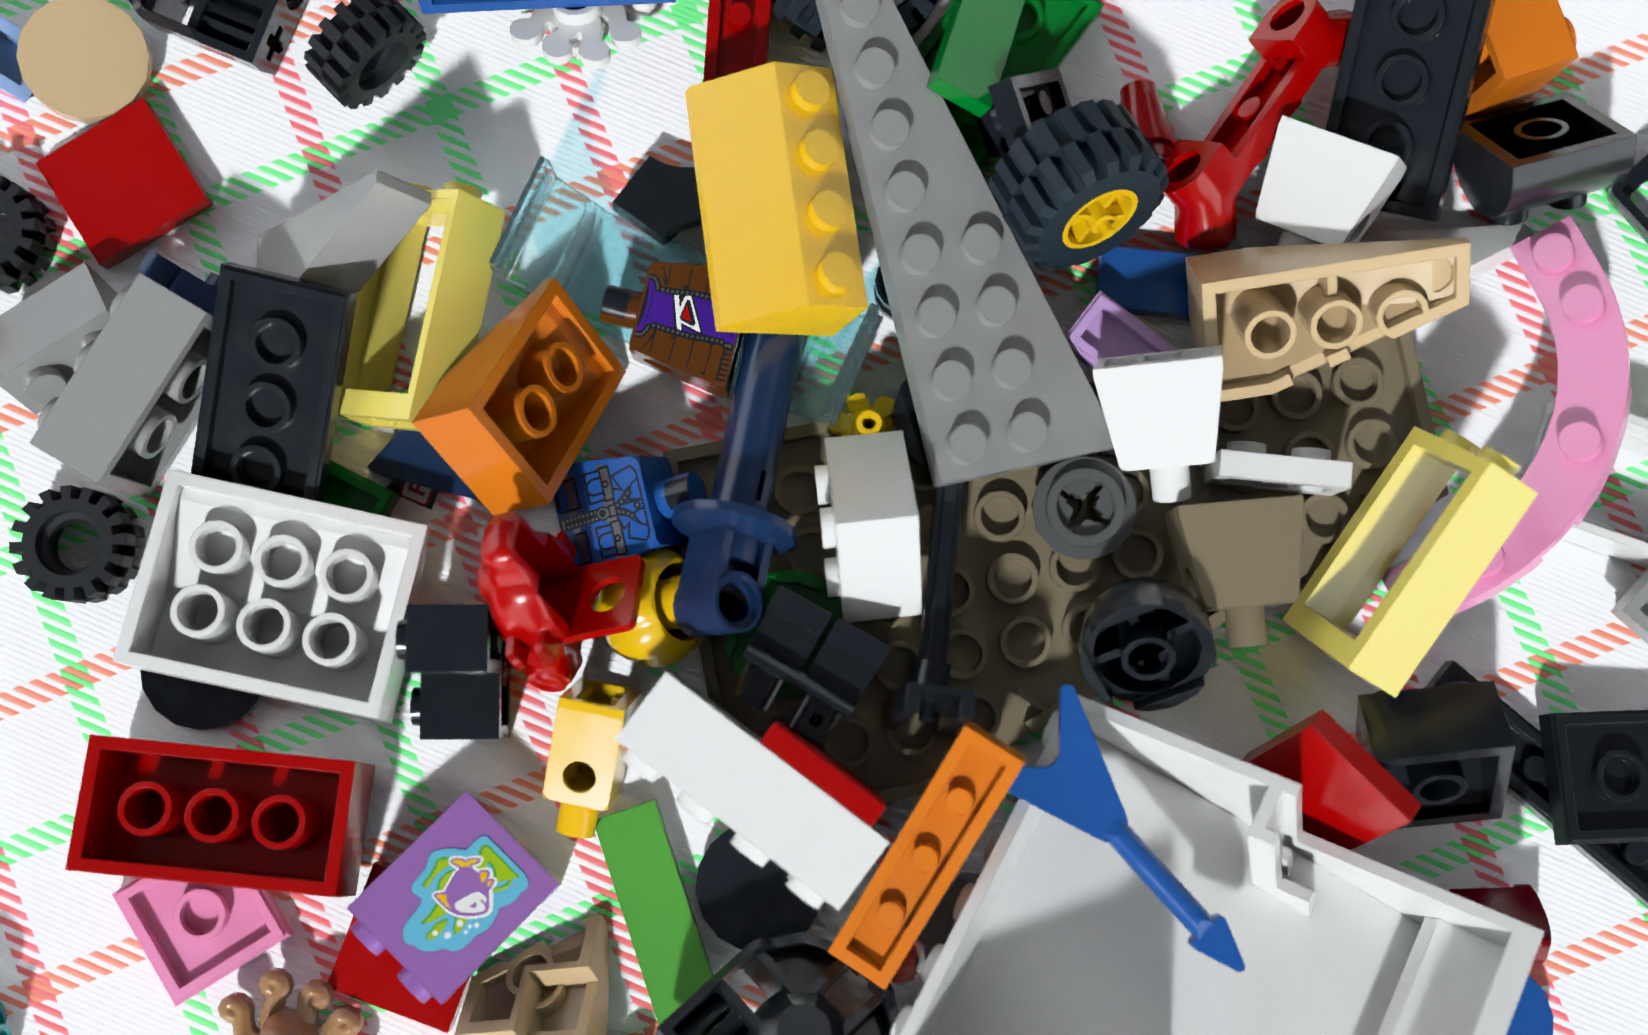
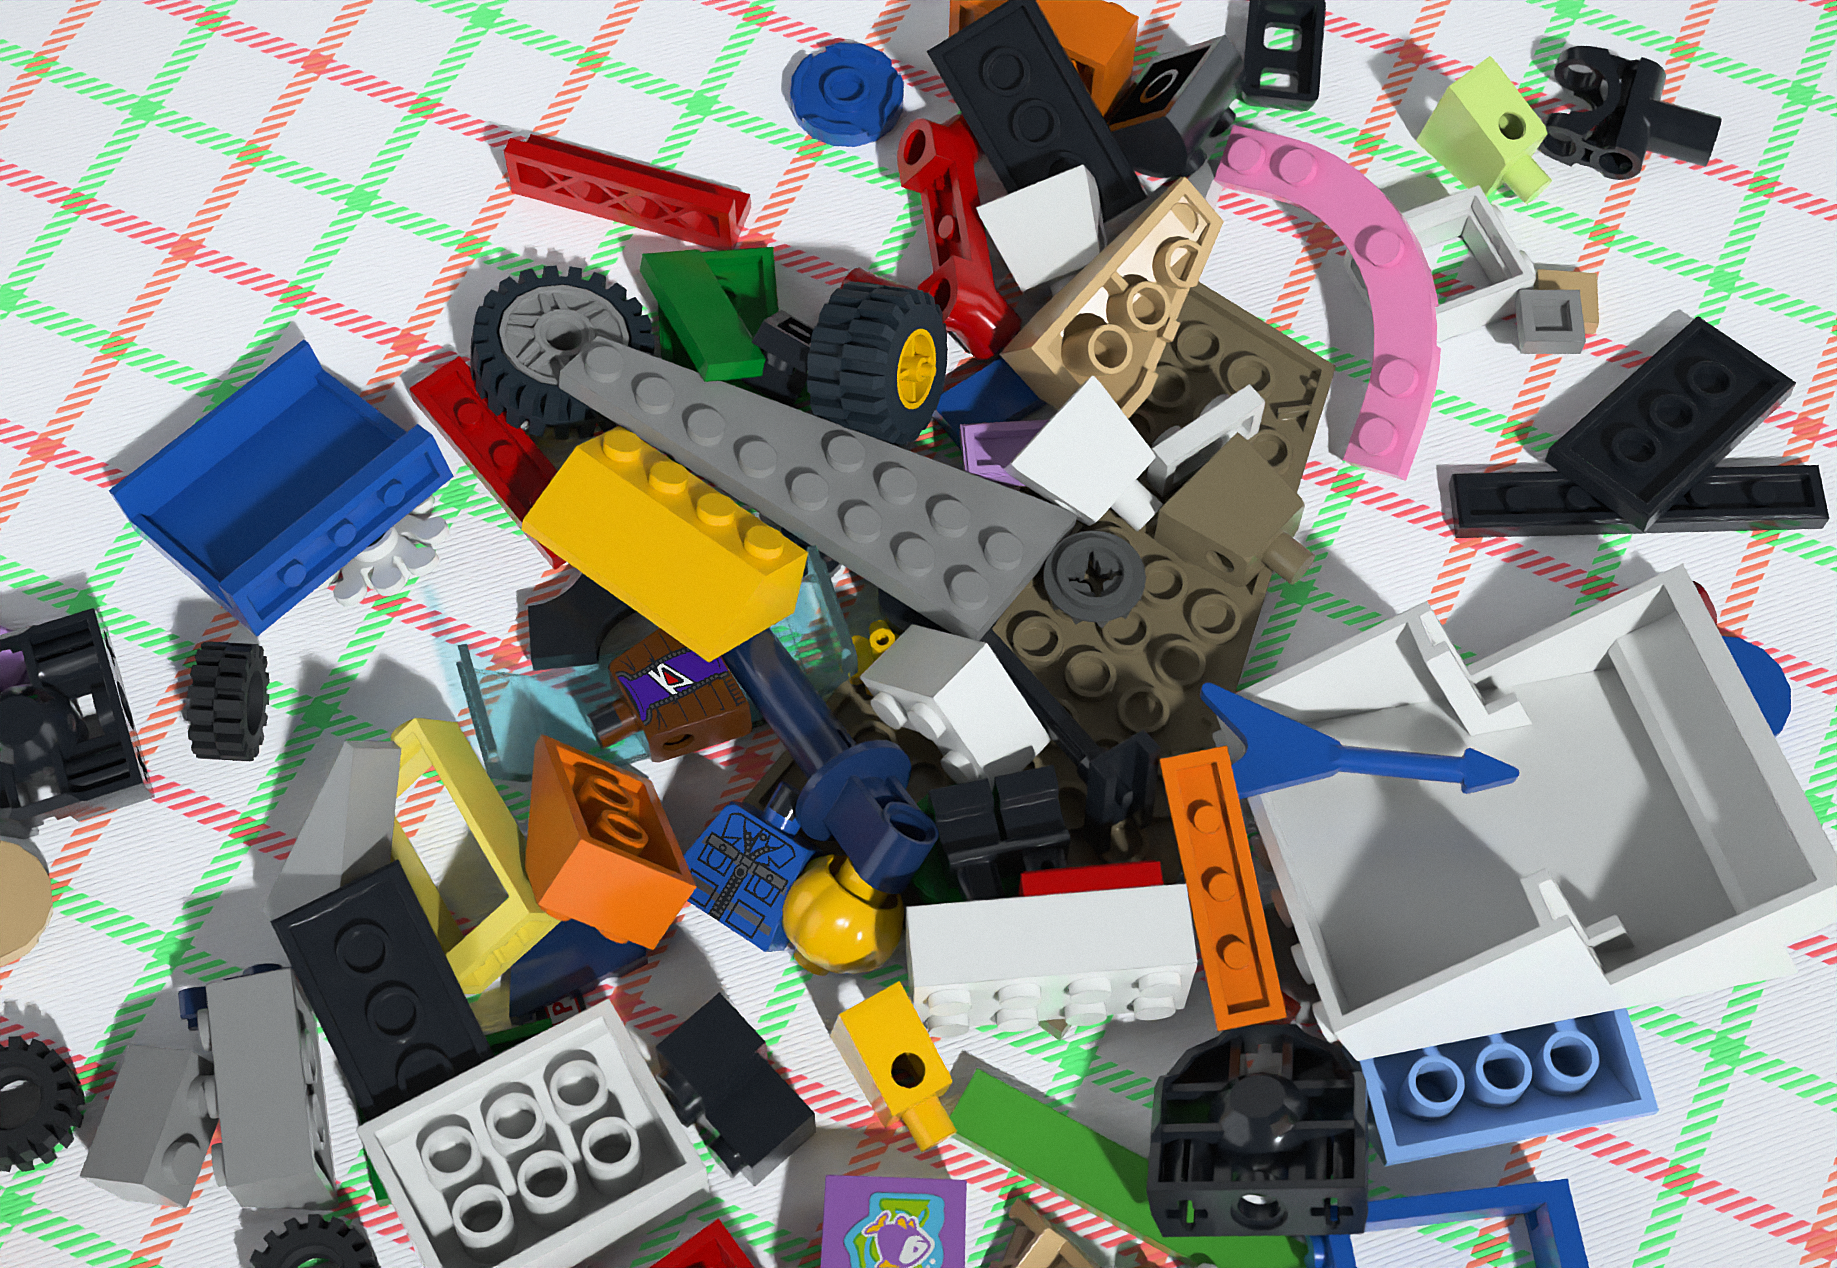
camera: 40 degrees left, 20 degrees down
red tile [35,97,214,270] -> none
red piece [477,514,646,692] -> none
black tile [695,828,822,950] -> none
black cylinder [1079,576,1218,712] -> none
red tile [1242,709,1422,850] -> none
light yellow window [1282,426,1538,698] -> none
black slope [1355,680,1516,829] -> none

